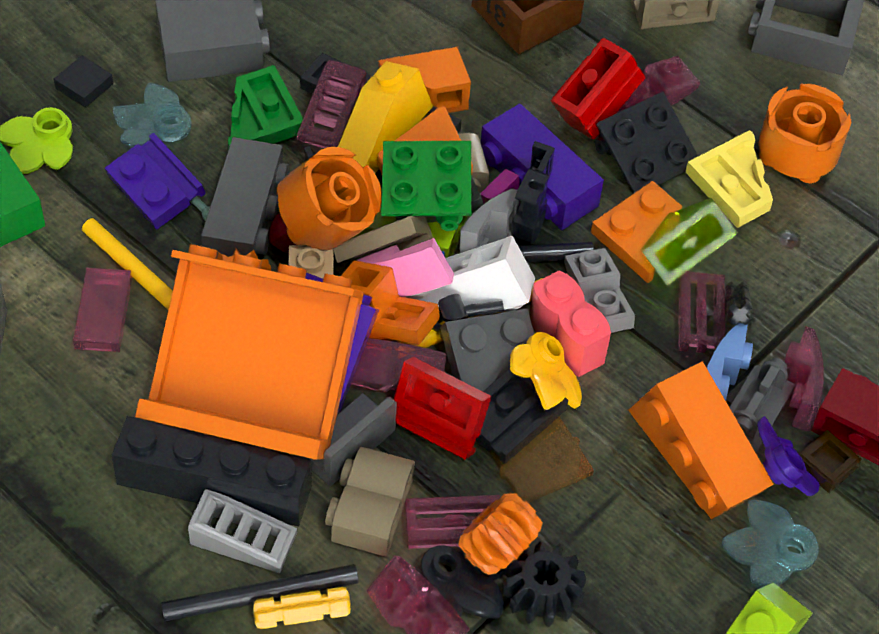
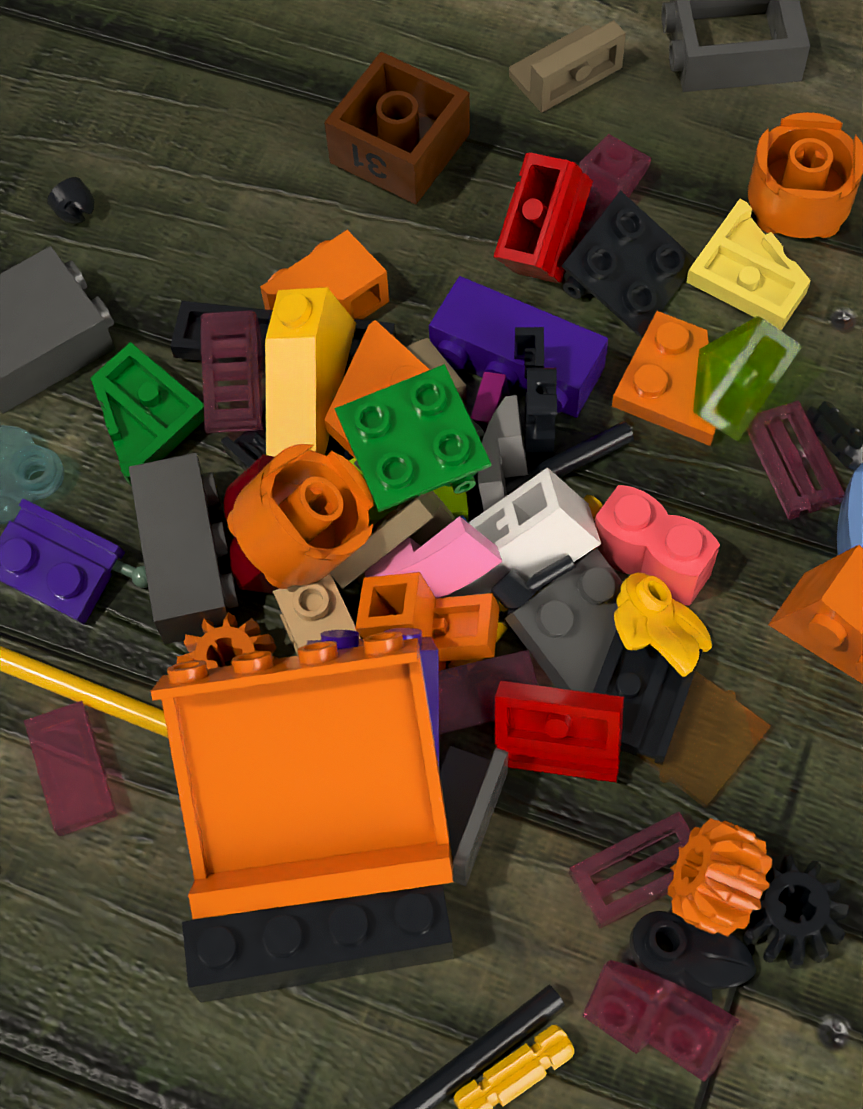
camera: 15 degrees left, 10 degrees up
light grey slope [188,489,297,573] -> none
dark tan brick [325,446,415,557] -> none
light grey slope [564,248,635,333] -> none

